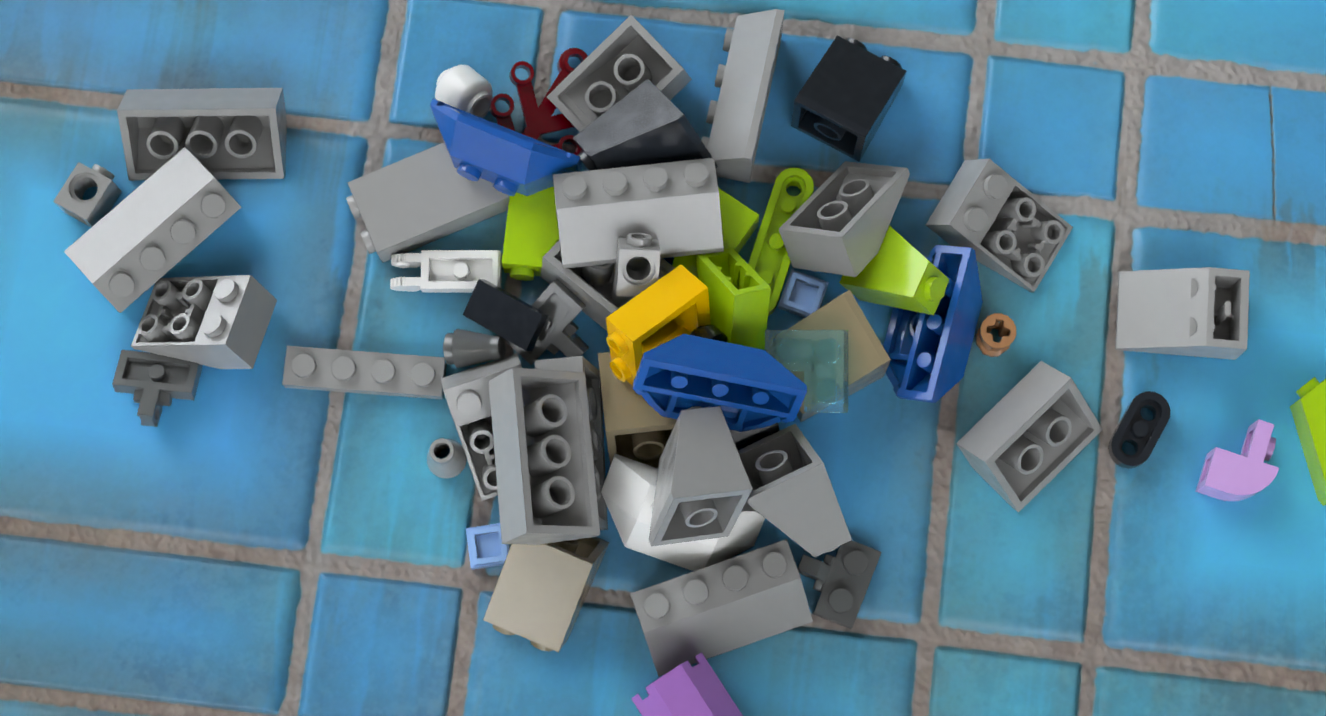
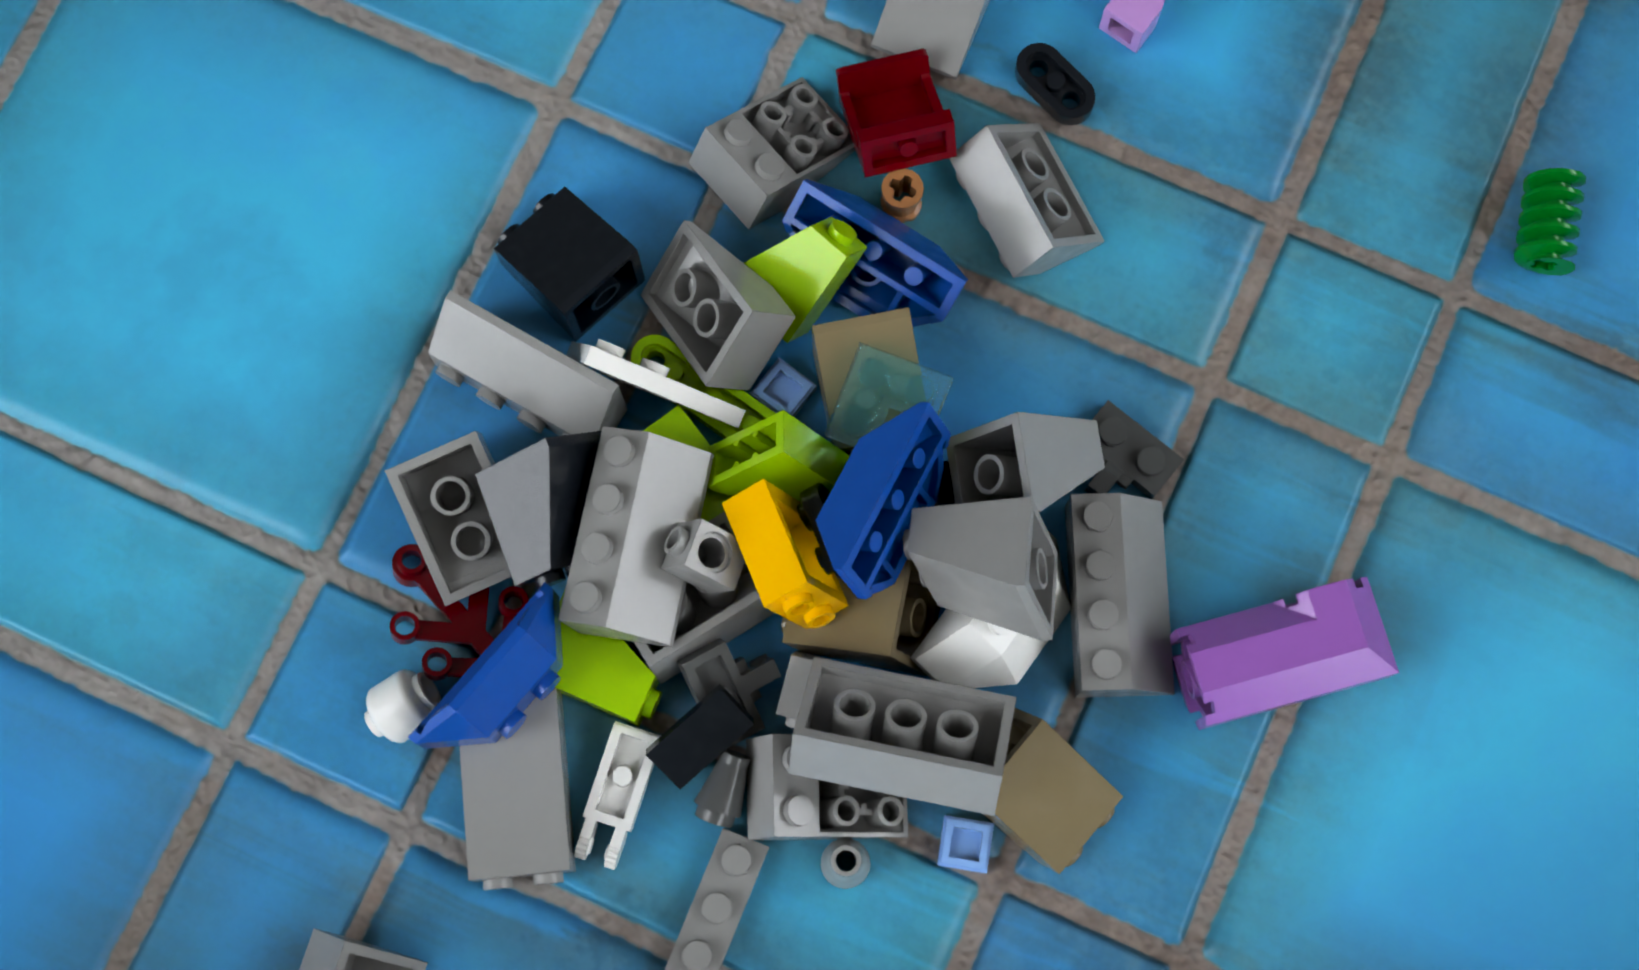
camera: 75 degrees left, 0 degrees up
none -> white wing [566,339,746,428]
none -> dark red panel [836,49,957,178]

